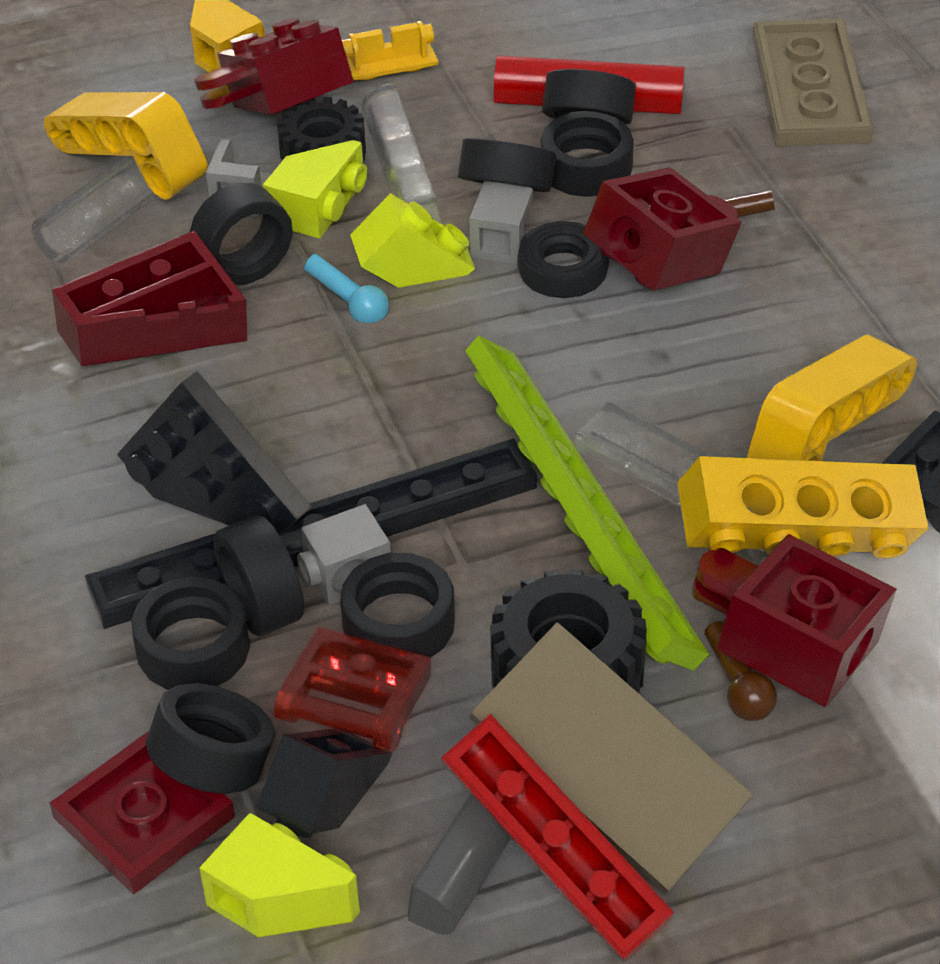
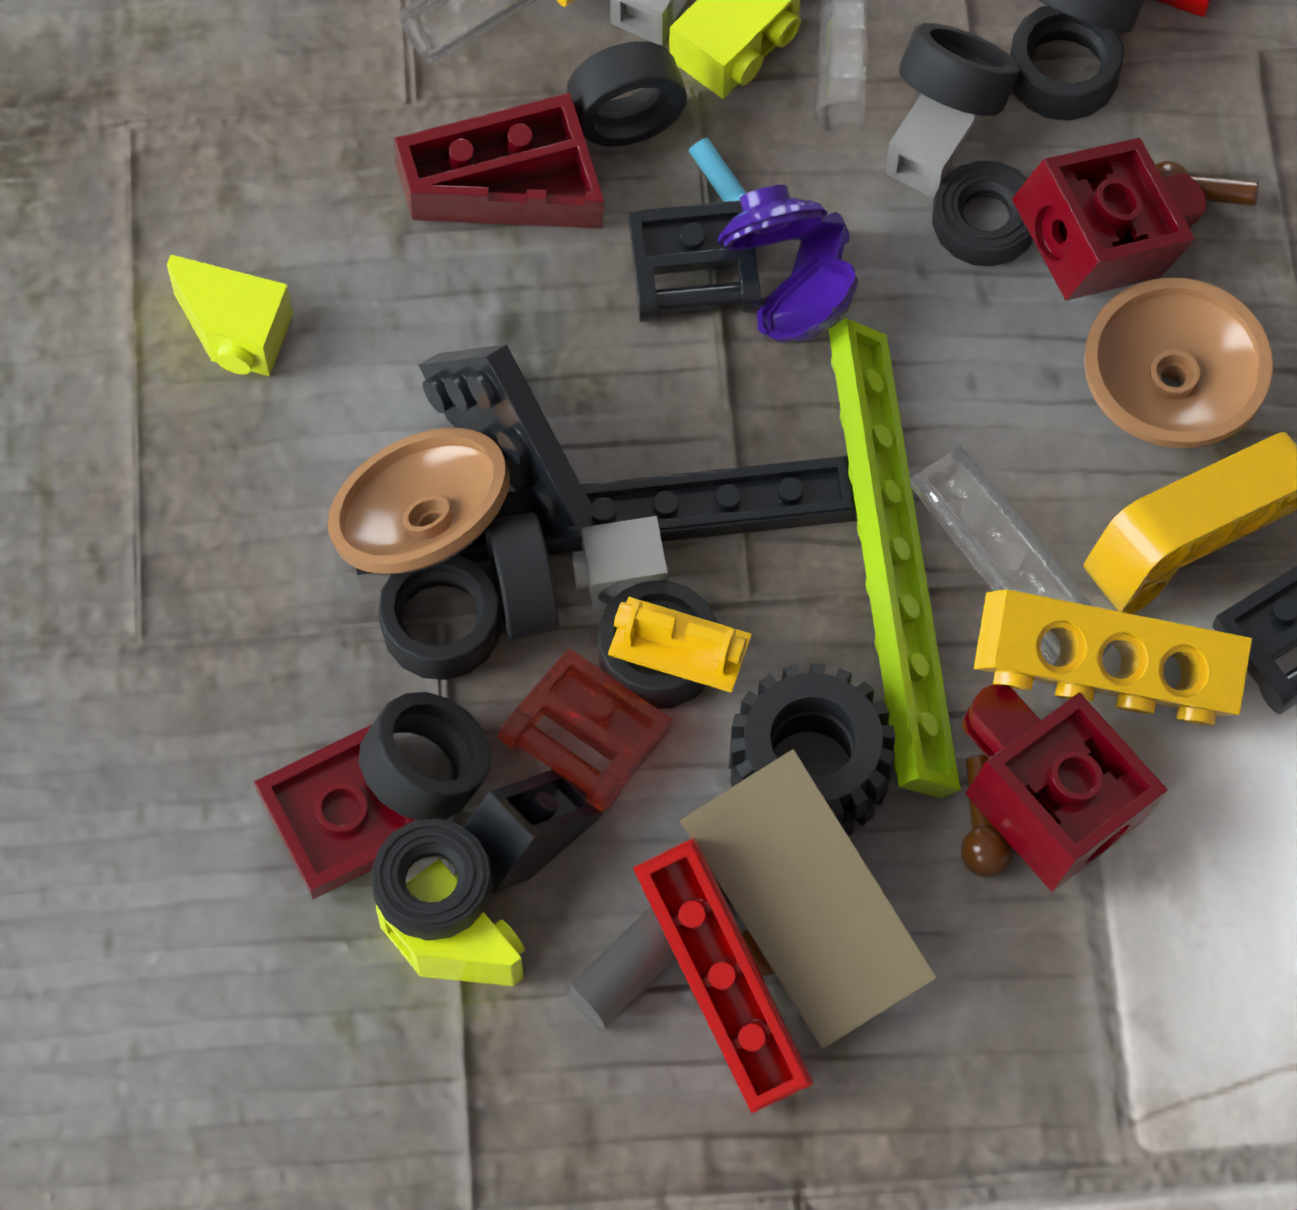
camera: 15 degrees right, 20 degrees up
neon yellow slope [350,193,475,288] -> none
none -> medium nougat dish [328,428,510,574]
none -> black tyre [371,818,492,941]
none -> yellow hinge [608,597,752,693]
none -> black plate [628,200,761,322]
none -> dark purple animal [717,185,858,343]
none -> medium nougat dish [1084,277,1273,448]

